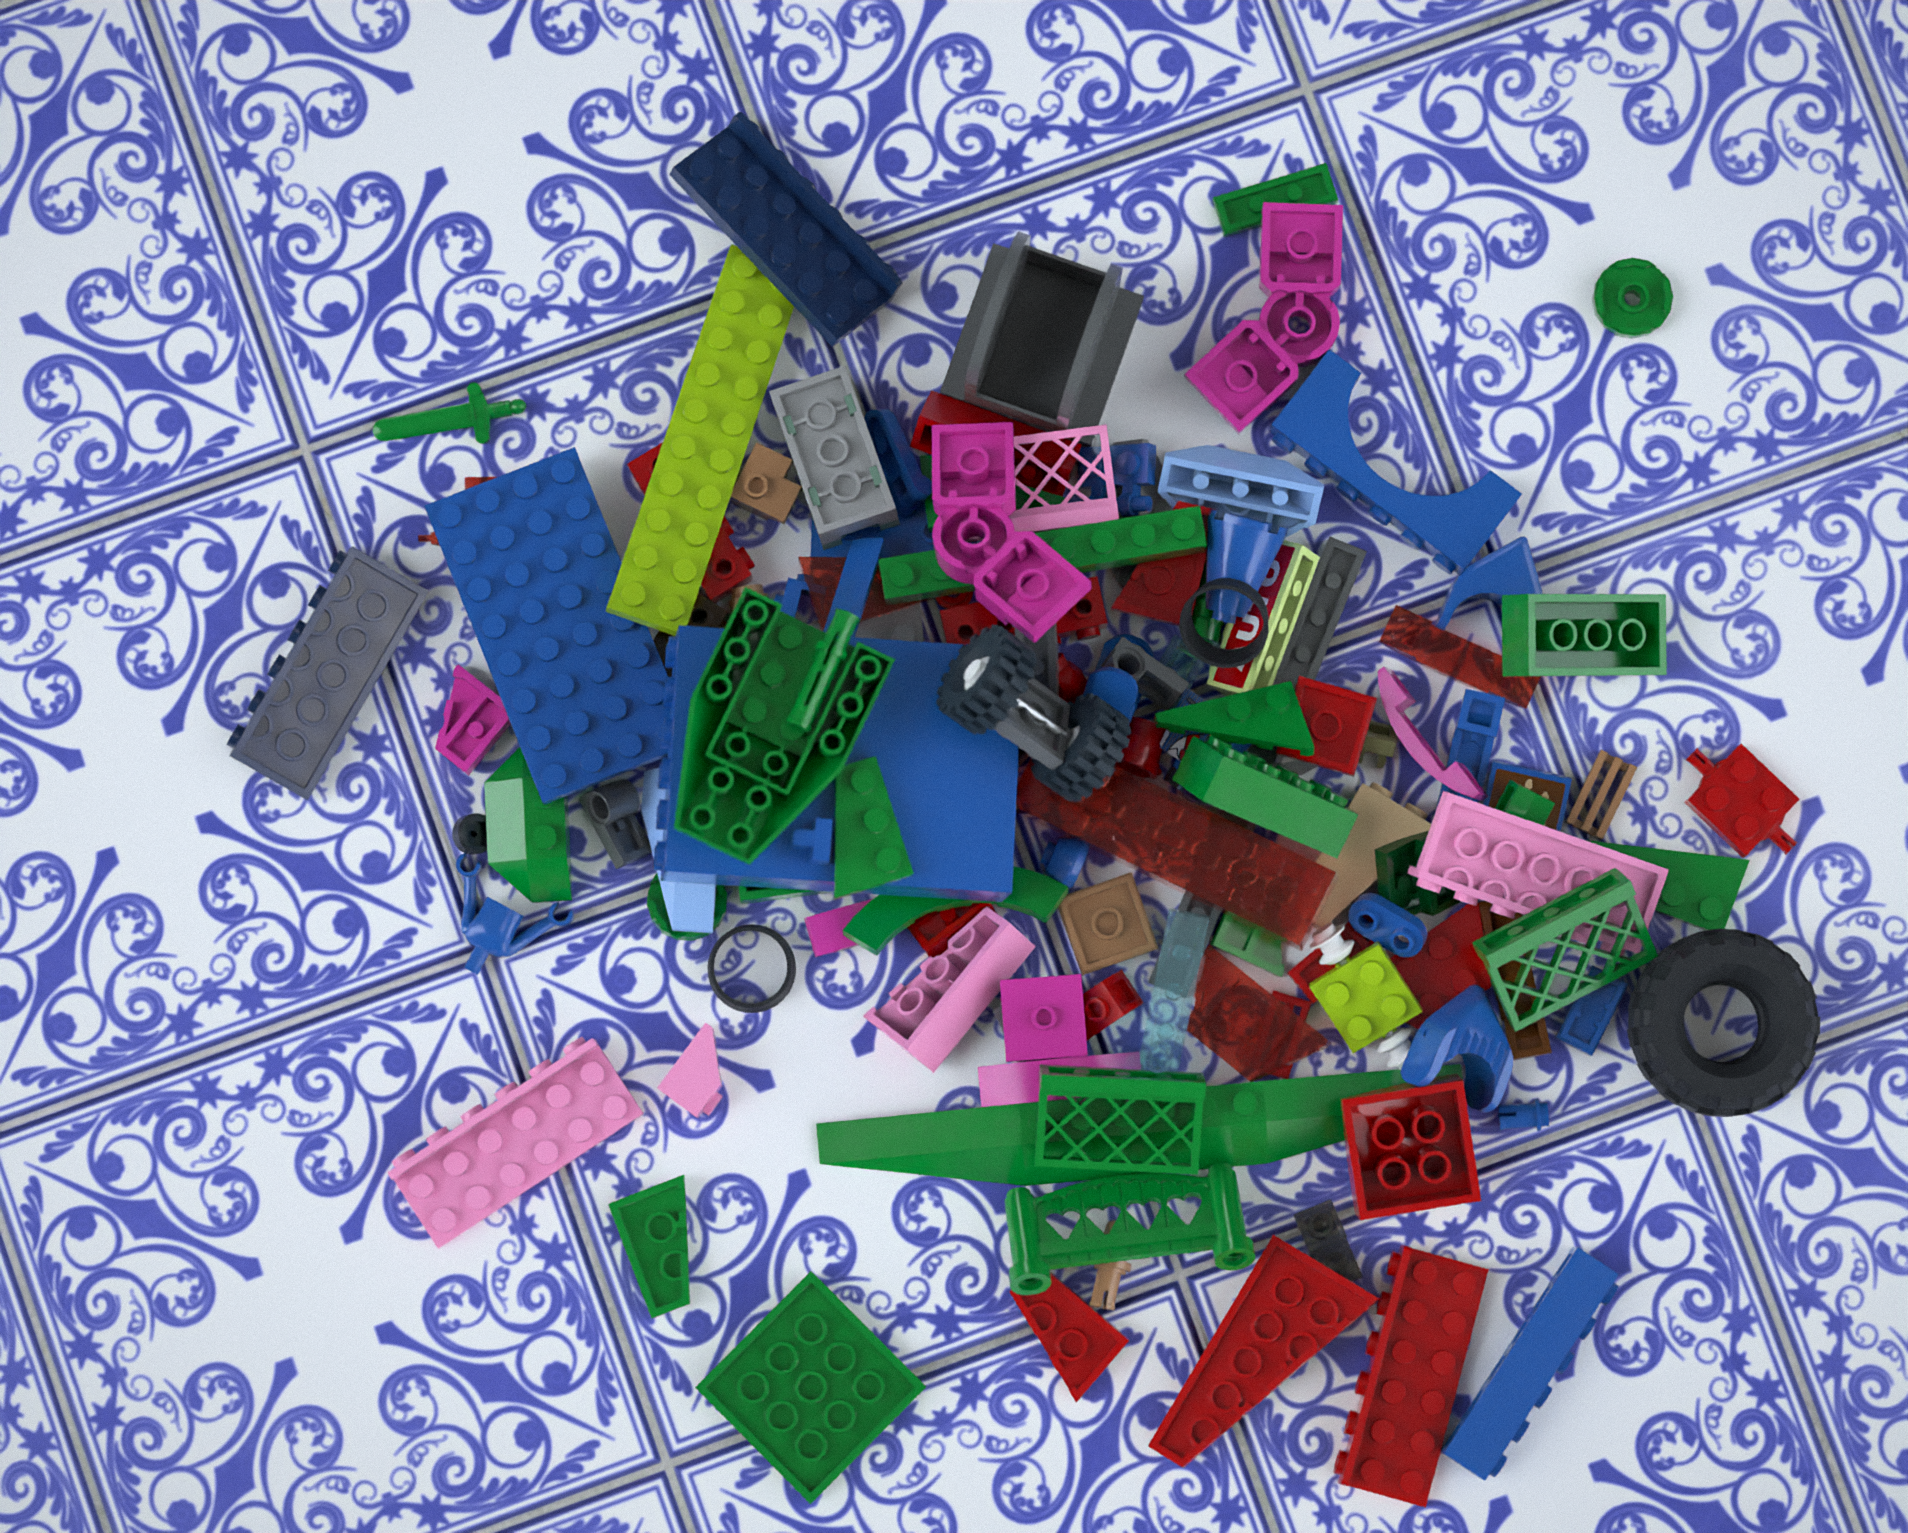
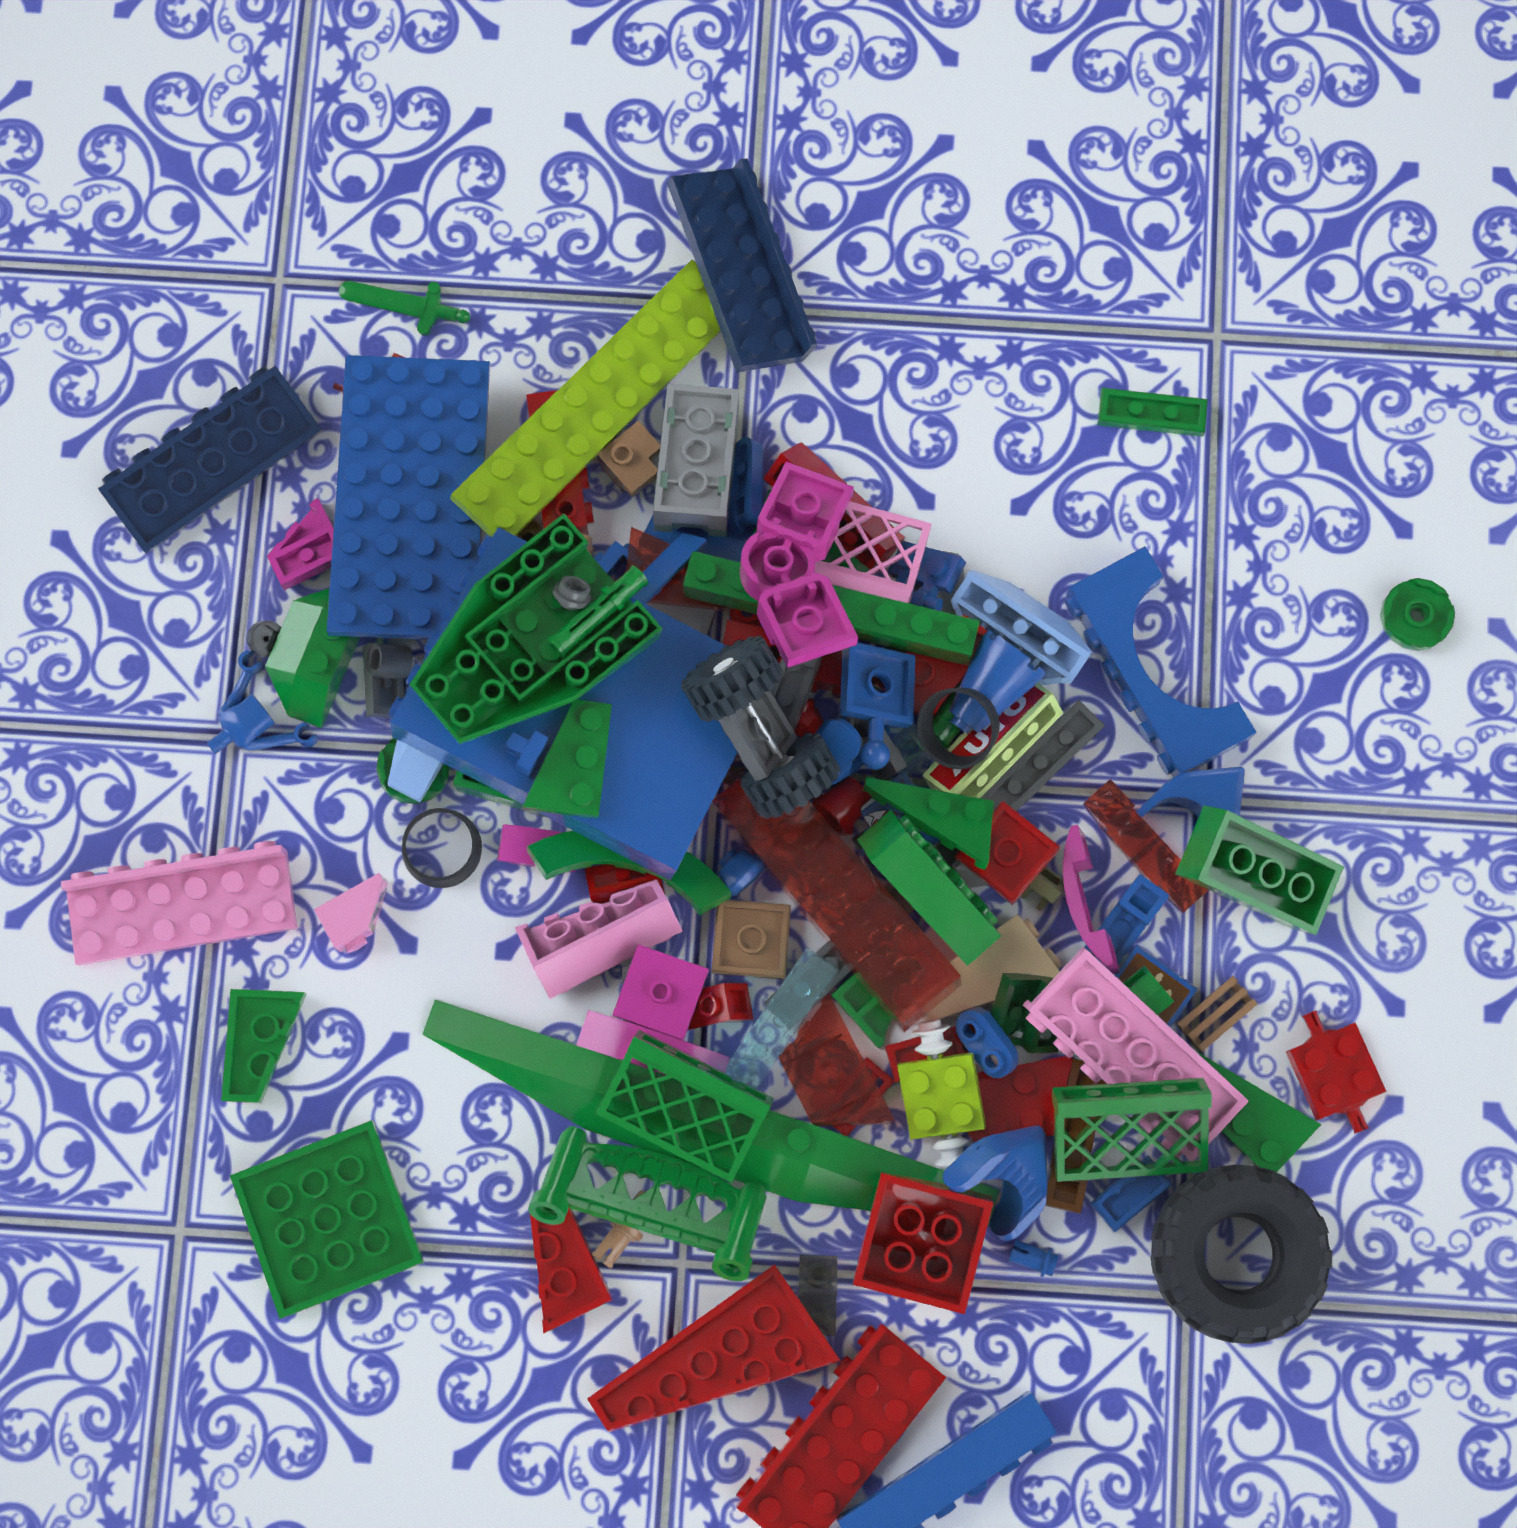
camera: 25 degrees right, 5 degrees down
dark grey piece [940,231,1144,447] -> none
dark pink plate [1184,202,1343,434] -> none
none -> dark grey plate [553,576,591,610]
none -> blue plate [840,643,916,770]

